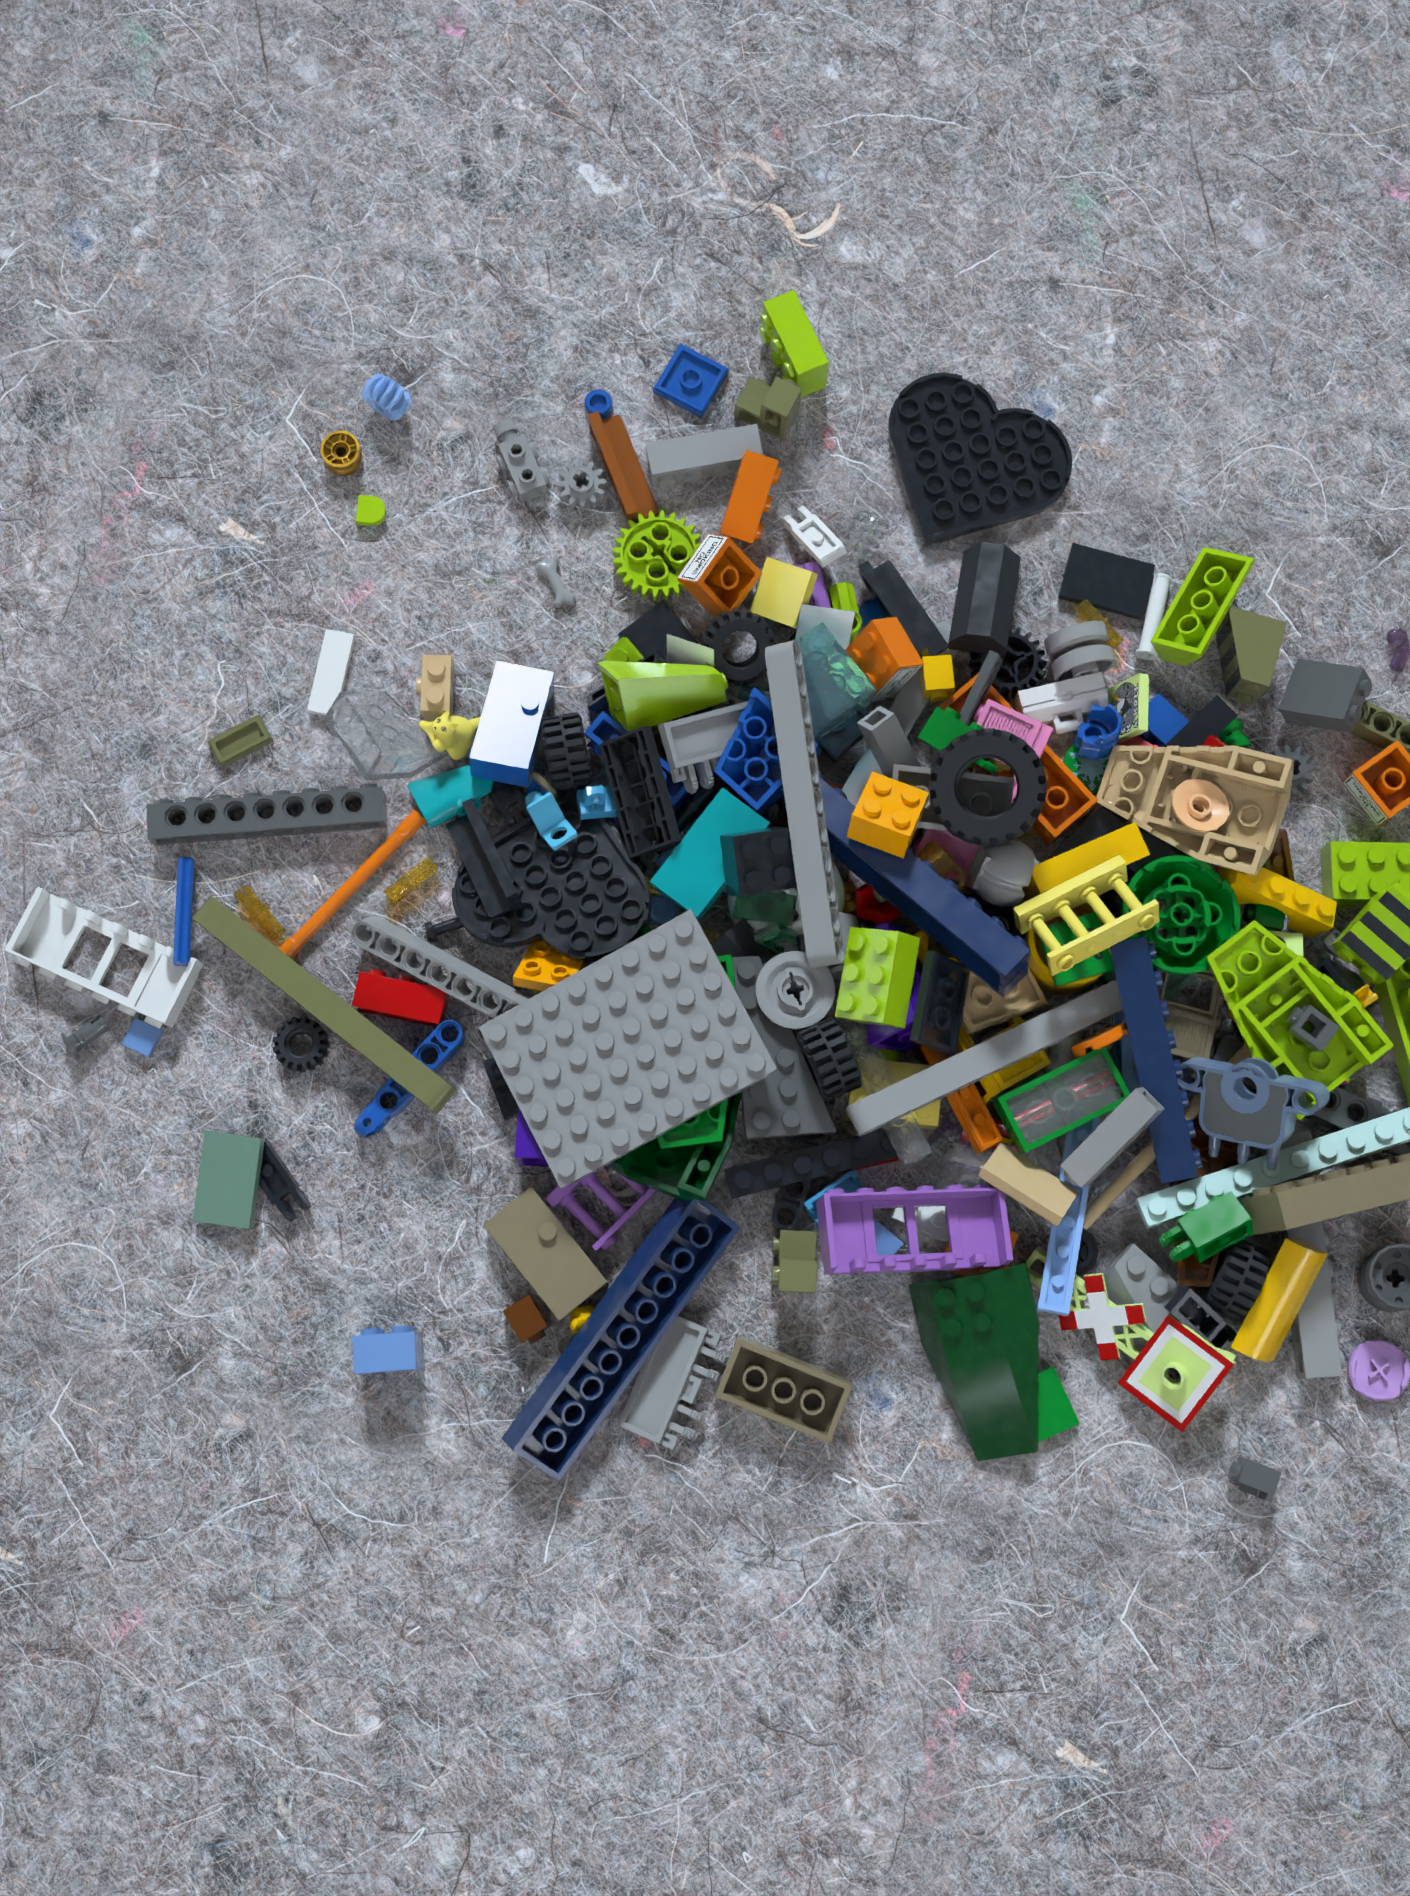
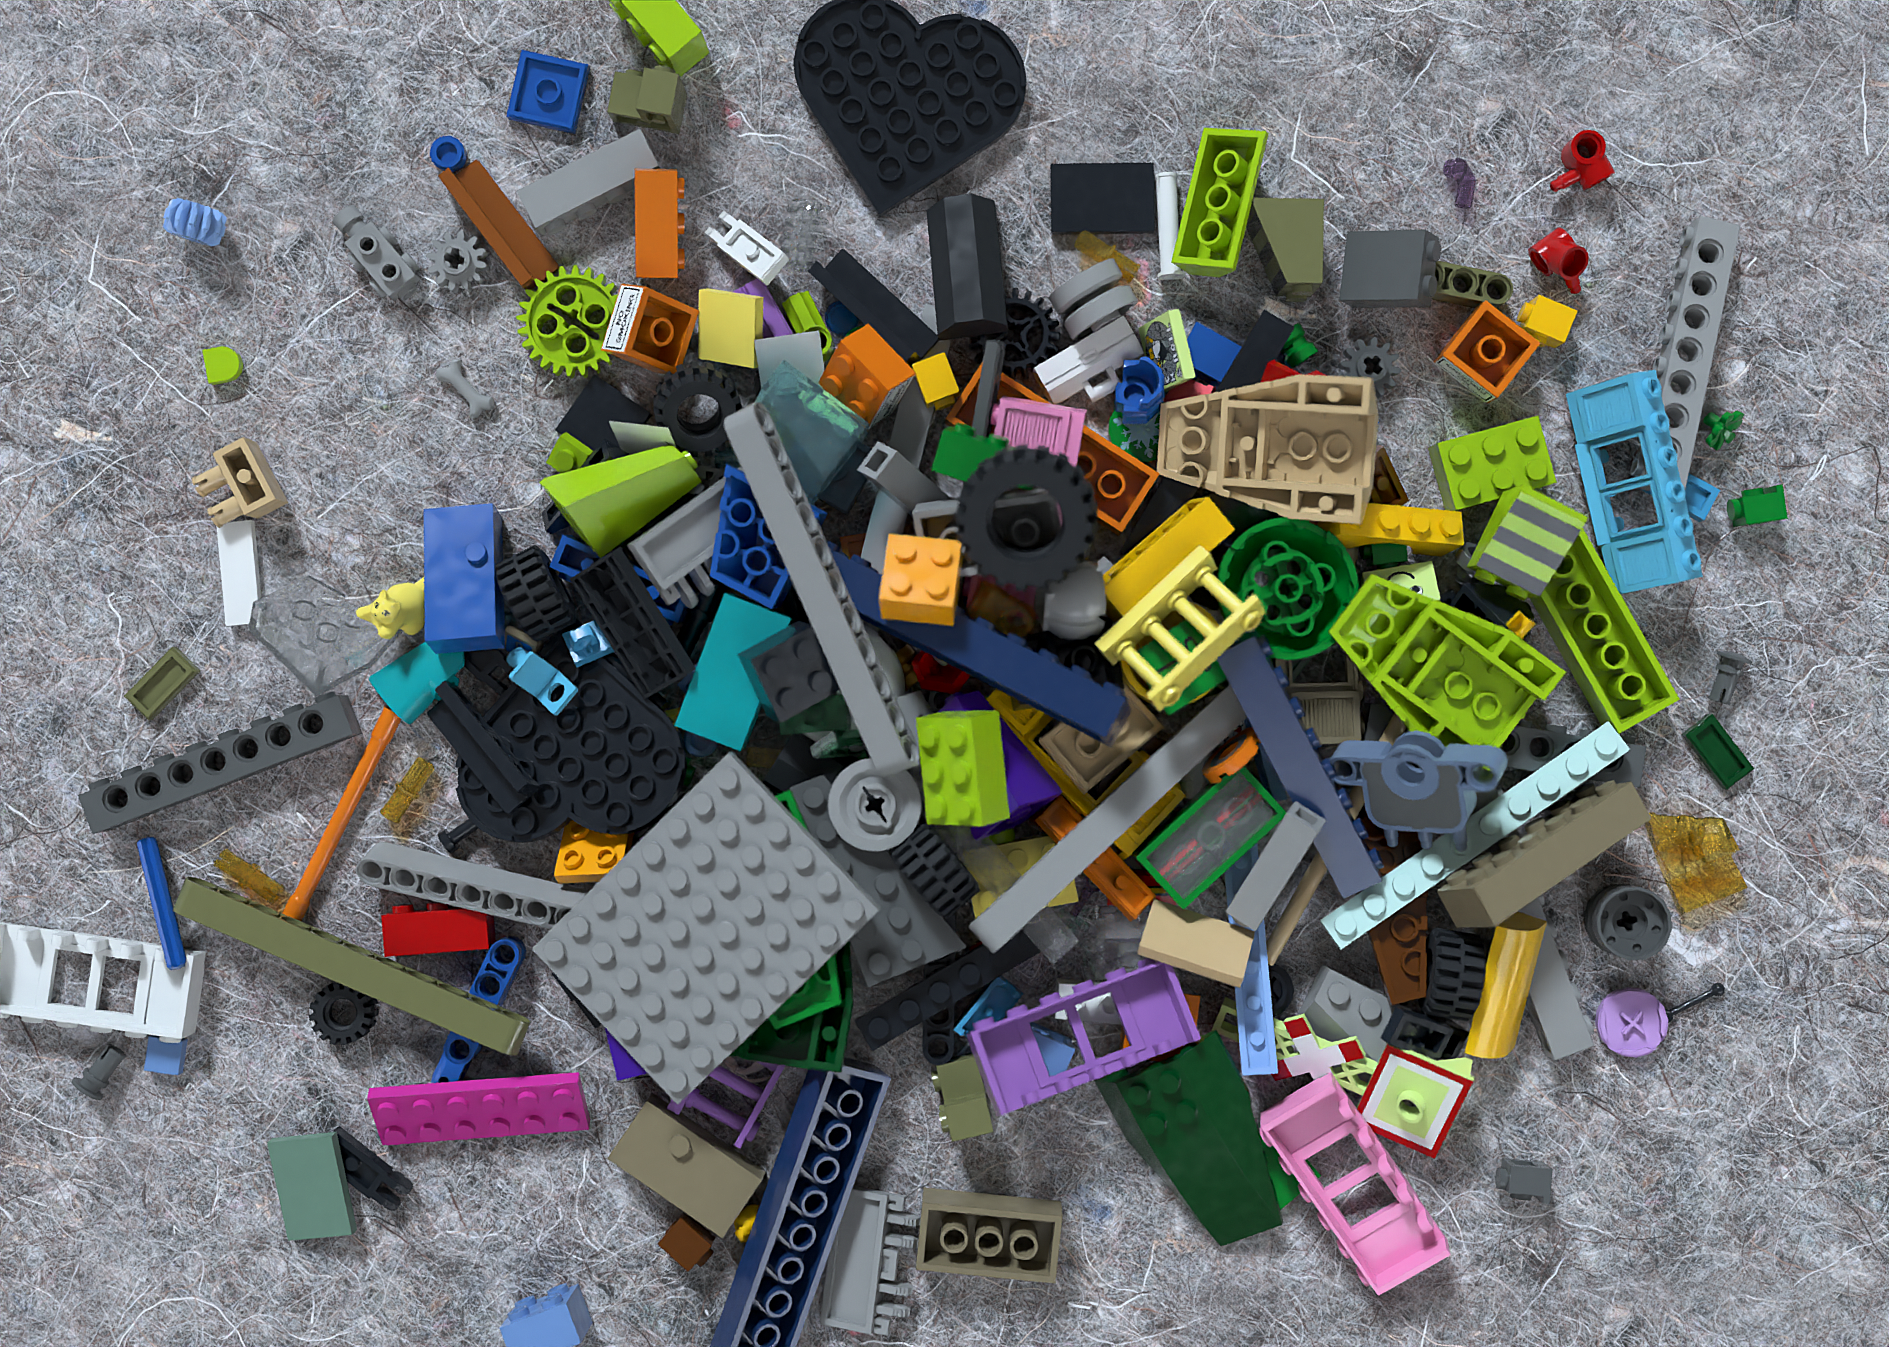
camera: 10 degrees left, 10 degrees up
pearl gold wheel [320,430,363,477] -> none
tan brick [416,655,455,721] -> none
black tile [910,951,970,1056] -> none
hinge [1158,1191,1254,1262] -> none
light nougat dish [1171,778,1229,833] -> none
dark grey brick [1286,1005,1340,1053] -> none
none -> tan brick [191,437,288,528]
none -> dark pink plate [367,1072,590,1145]
none -> bright pink window [1259,1072,1451,1296]

